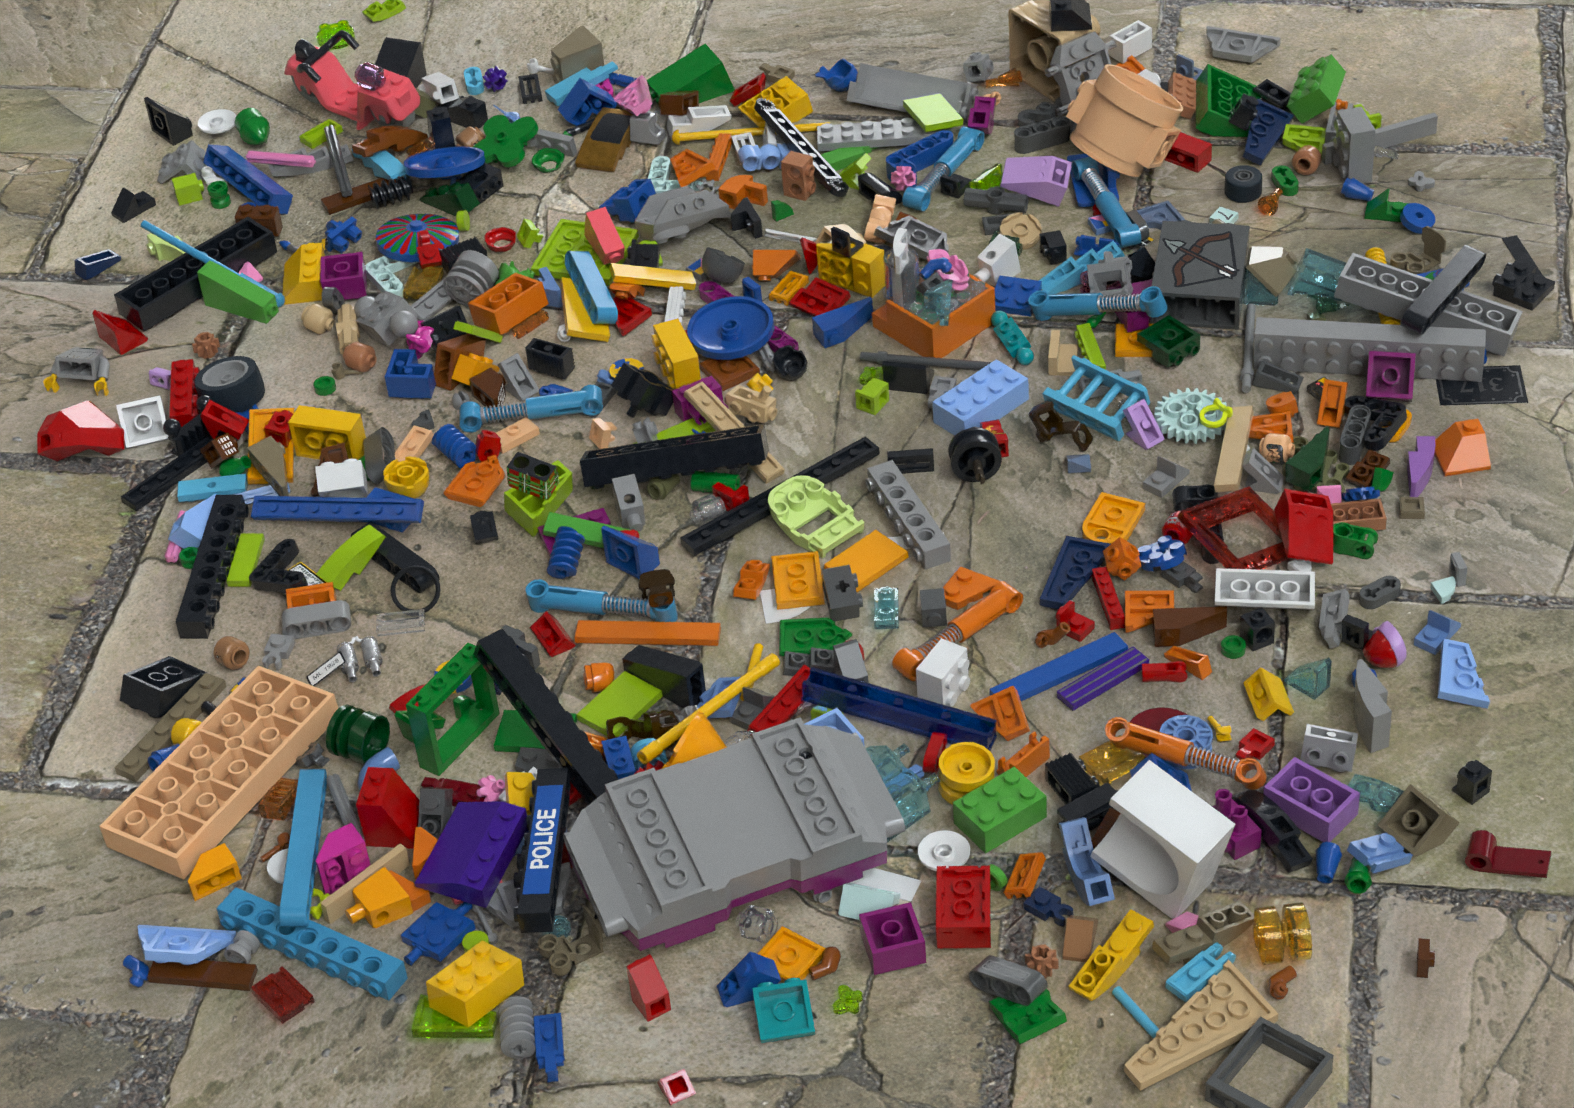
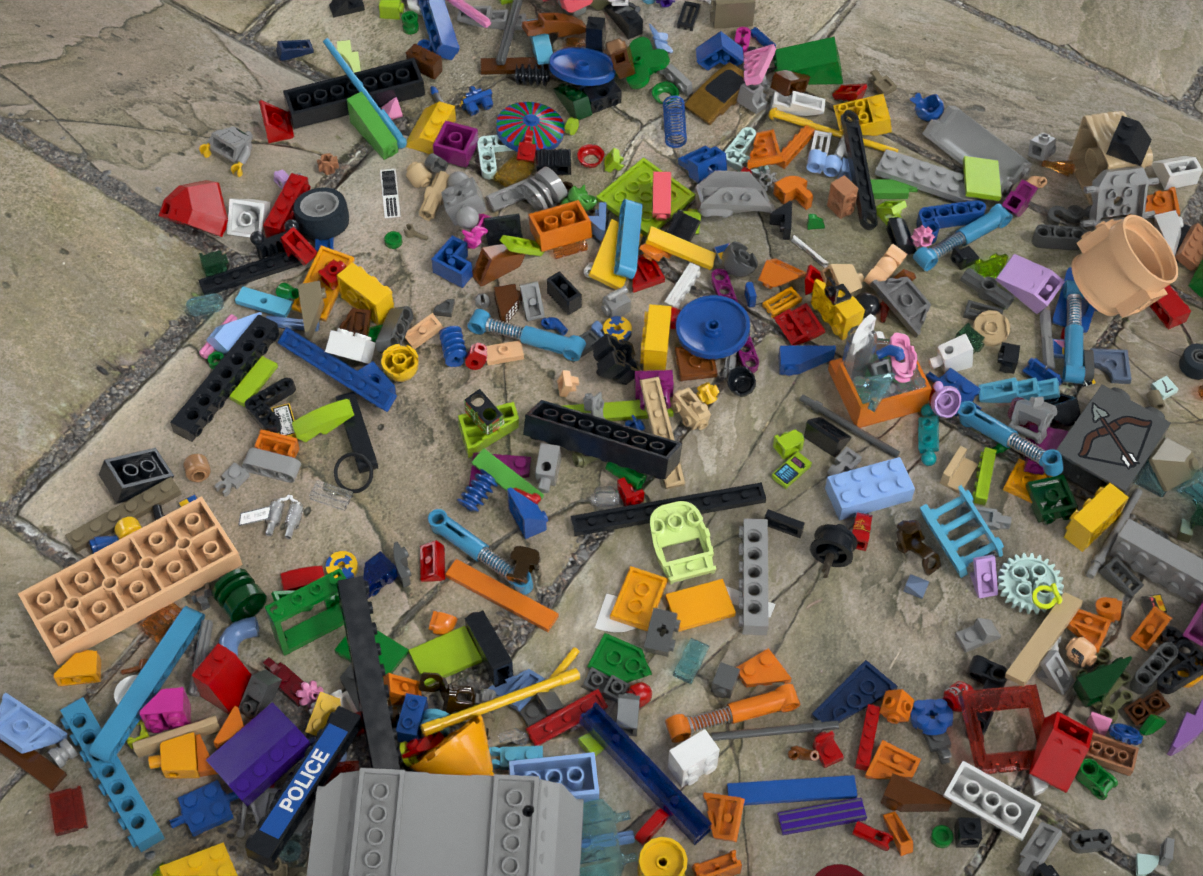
camera: 20 degrees right, 15 degrees up
reddish brown slope [200,433,239,469] -> none
nougat head [343,341,377,373] -> none
orange tile [444,455,505,507] -> none
light orange slope [451,353,499,386] -> none
lime tile [462,931,490,953] -> none
black bracket [470,511,498,544] -> none
medium azure piece [545,61,618,106] -> none
black piece [563,118,595,137] -> none
orange slope [733,560,770,600] -> none
clear neon green piece [859,366,883,385] -> none
light orange tile [1082,492,1145,544] -> none
dark tan tile [1399,497,1425,519] -> none
none -> clear light blue plate [186,293,224,316]
none -> clear green brick [199,250,229,277]
none -> sticker [380,168,401,218]
none -> light grey brick [601,286,631,318]
none -> reddish brown slope [611,46,636,79]
none -> blue piece [663,96,687,148]
none -> dark grey bar [712,720,839,741]
none -> tile [771,451,812,489]
none -> lavender piece [929,381,961,418]
none -> light grey axle [1039,309,1055,370]
none -> yellow brick [1064,483,1129,552]

